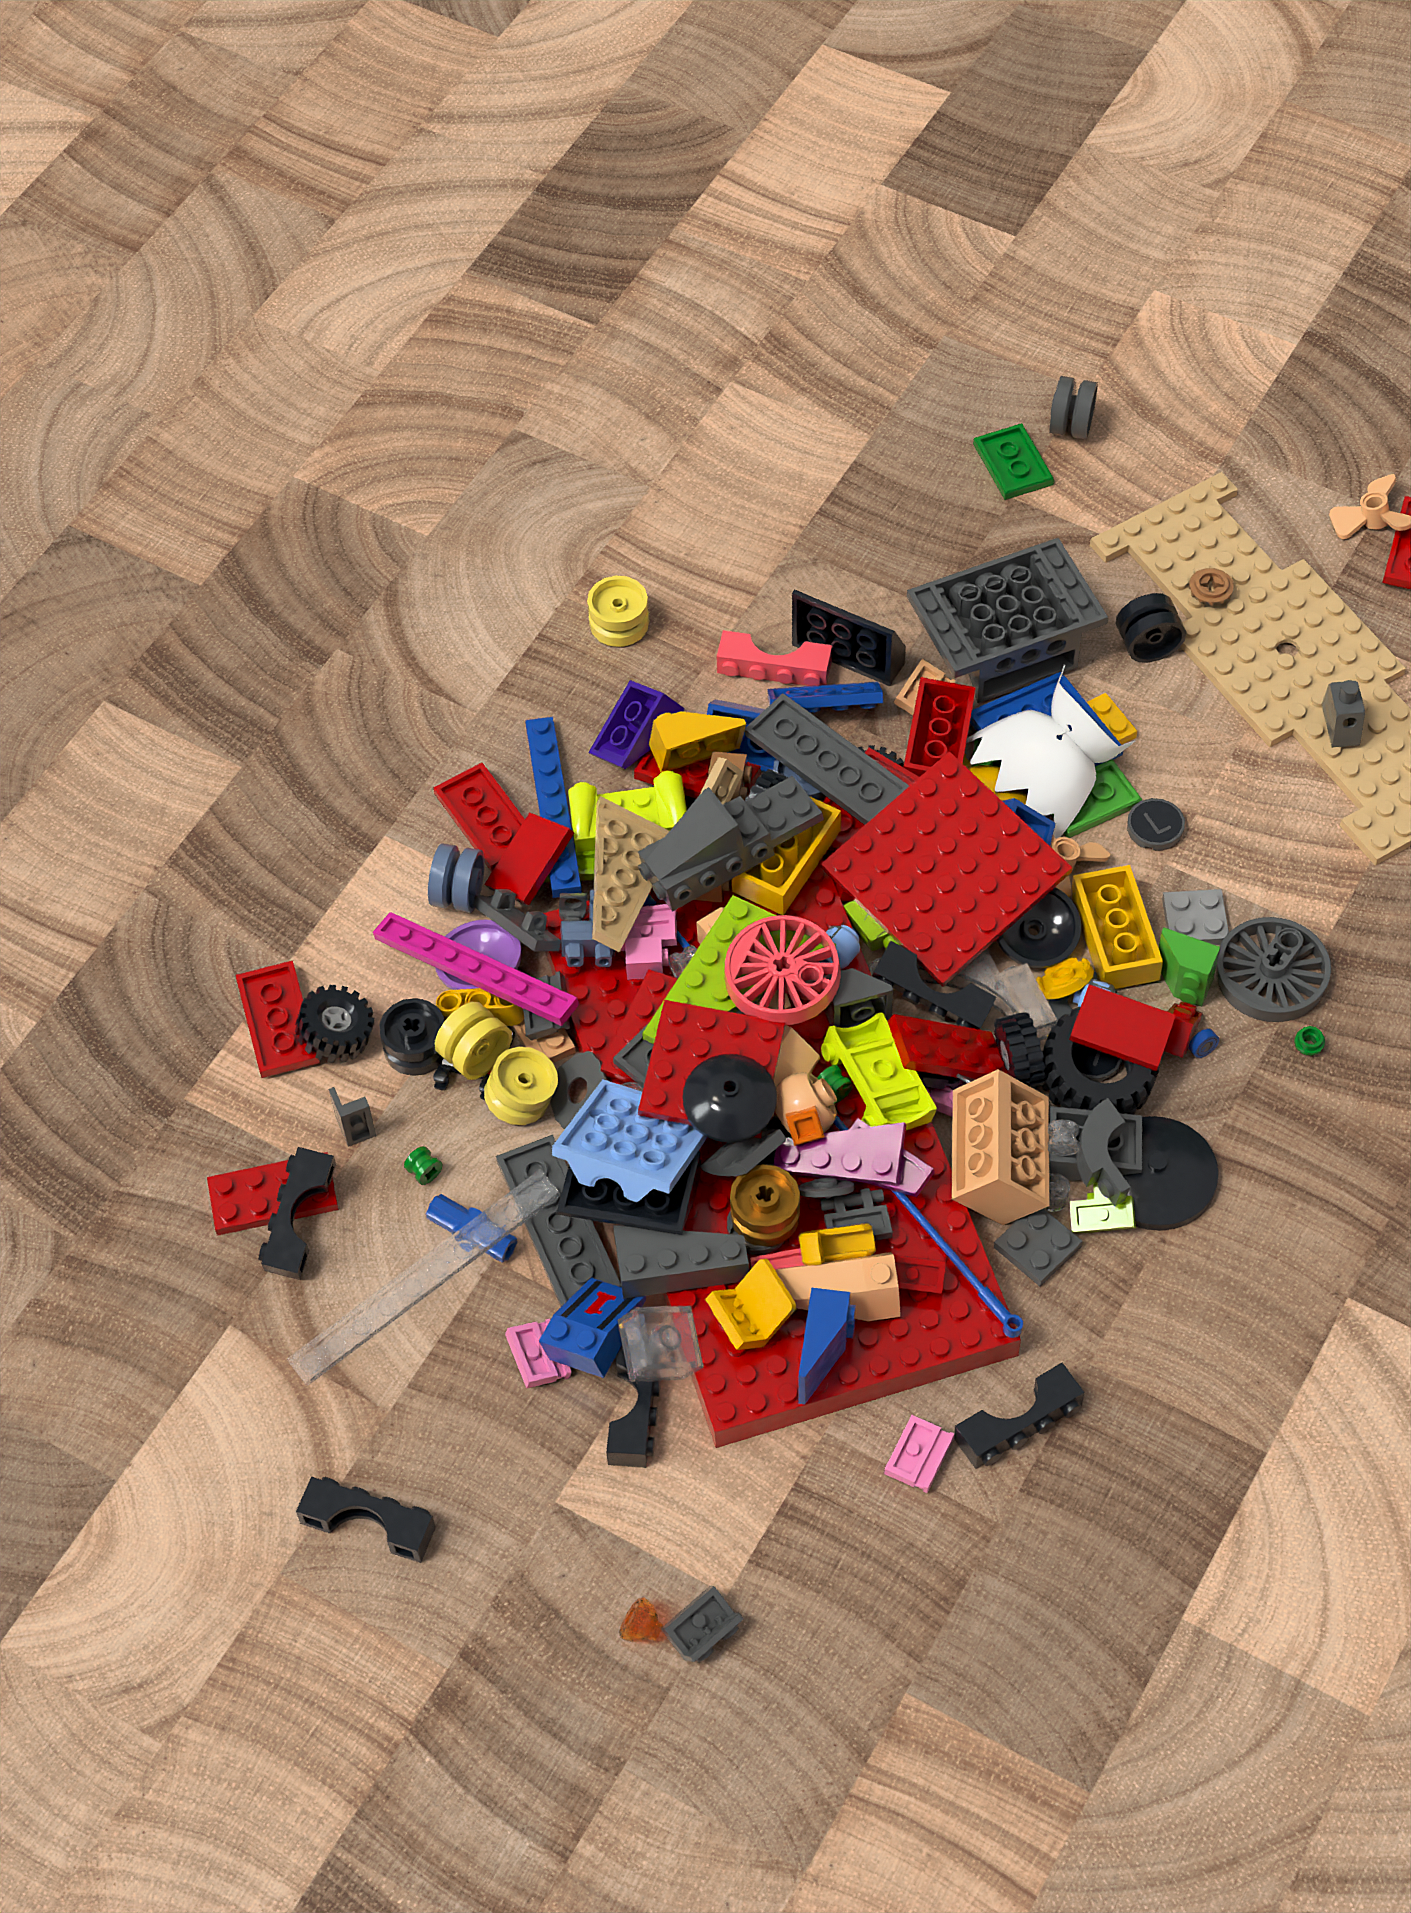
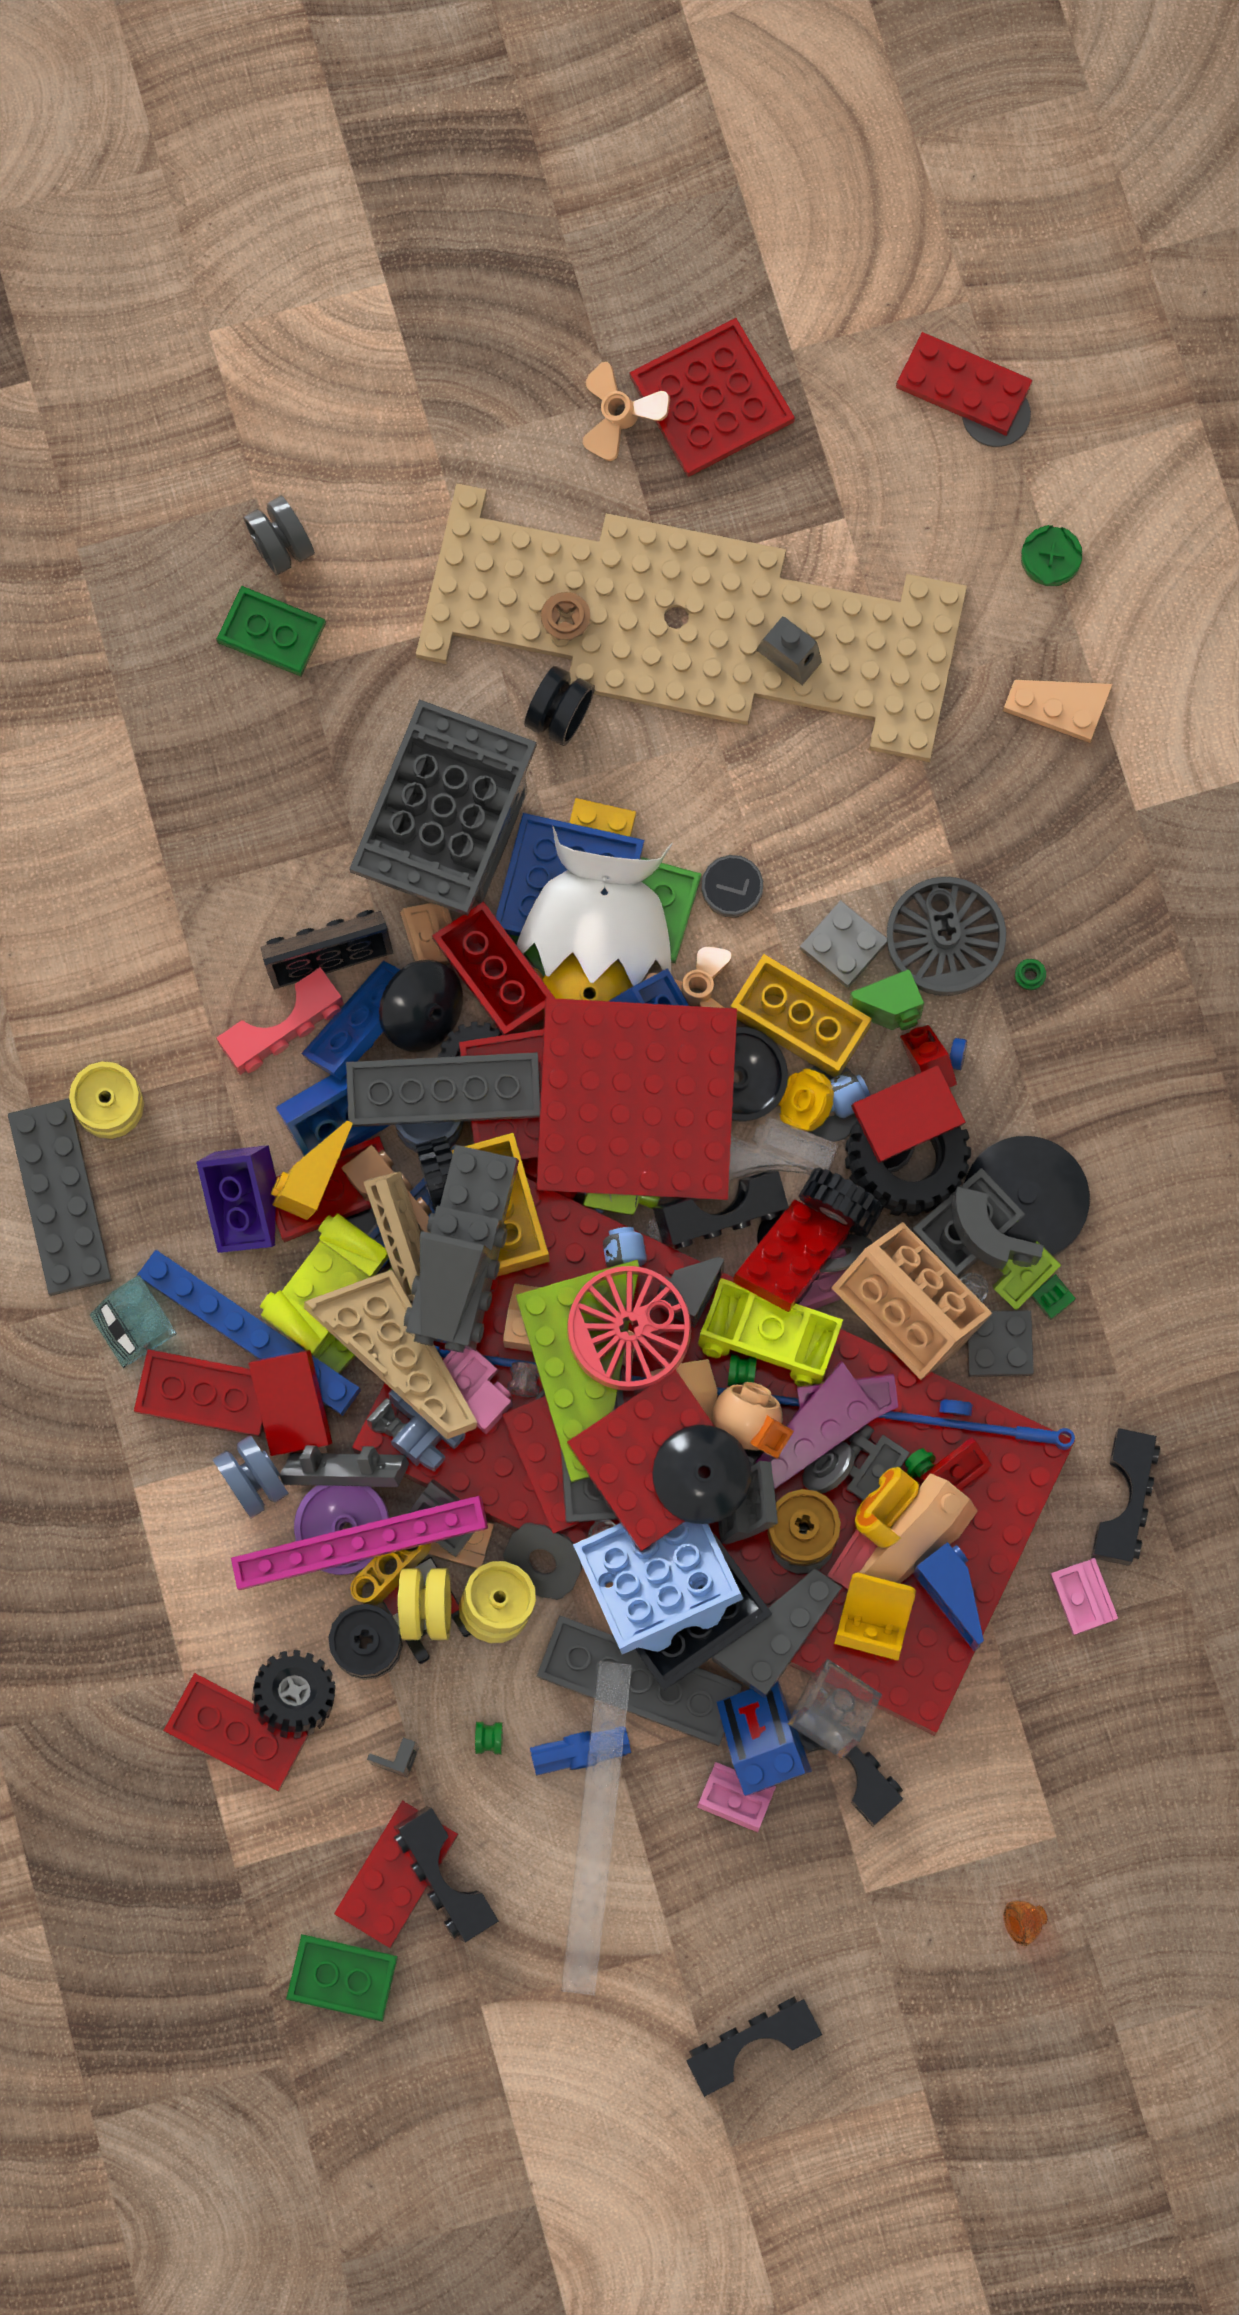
camera: 45 degrees left, 20 degrees up
dark grey bracket [661,1586,744,1662] -> none
clear wheel [1048,1120,1079,1156] -> none
none -> dark grey plate [8,1098,112,1296]
none -> clear light blue slope [89,1275,177,1368]
none -> green tile [286,1934,398,2022]
none -> black dish [379,960,463,1052]
none -> green plate [905,1448,936,1478]
none -> blue tile [939,1399,973,1416]
none -> green tile [1030,1274,1076,1320]

